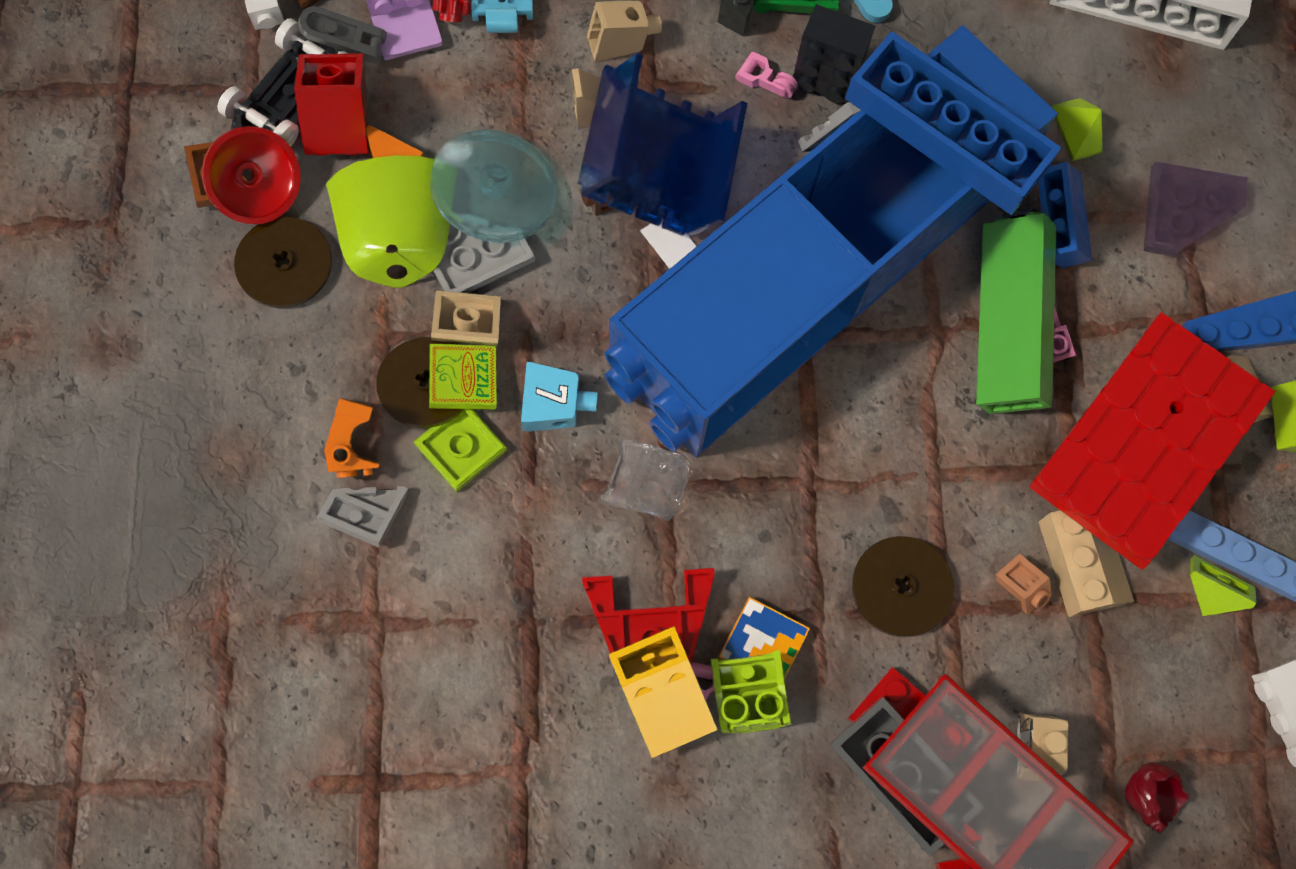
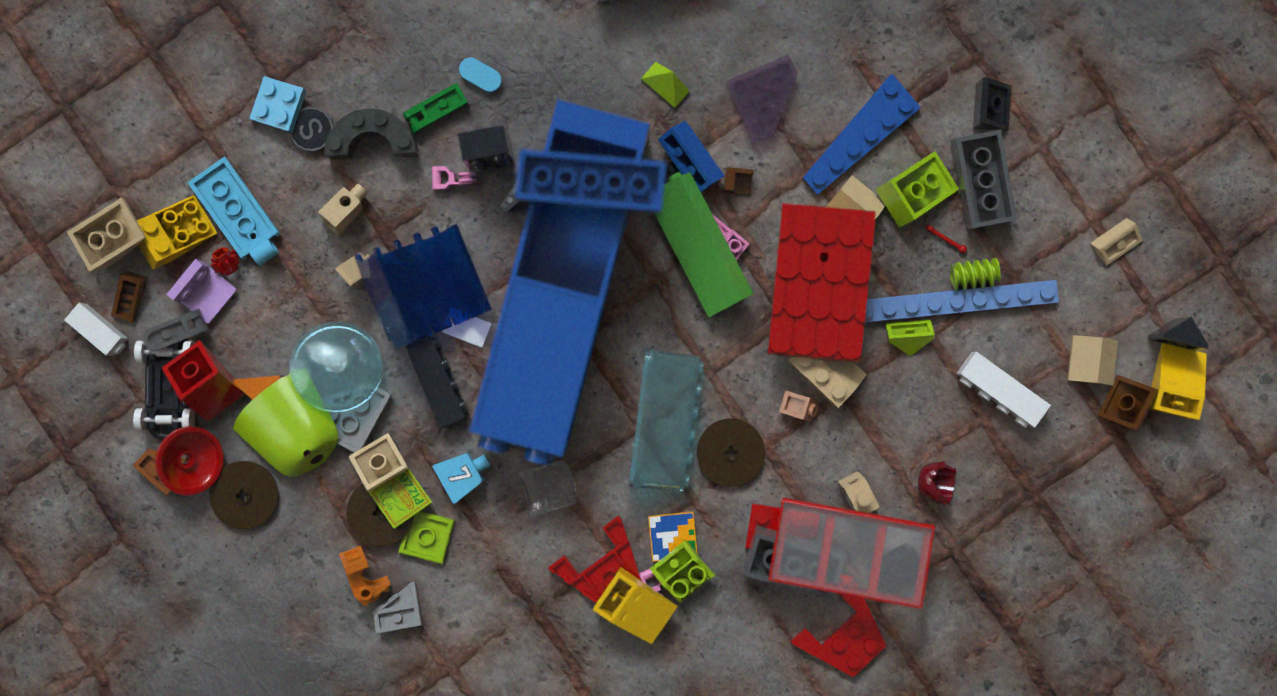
camera: 30 degrees left, 15 degrees up
none -> black brick [404,333,468,428]
none -> clear light blue windscreen [629,349,704,492]
none -> reddish brown panel [724,167,754,195]

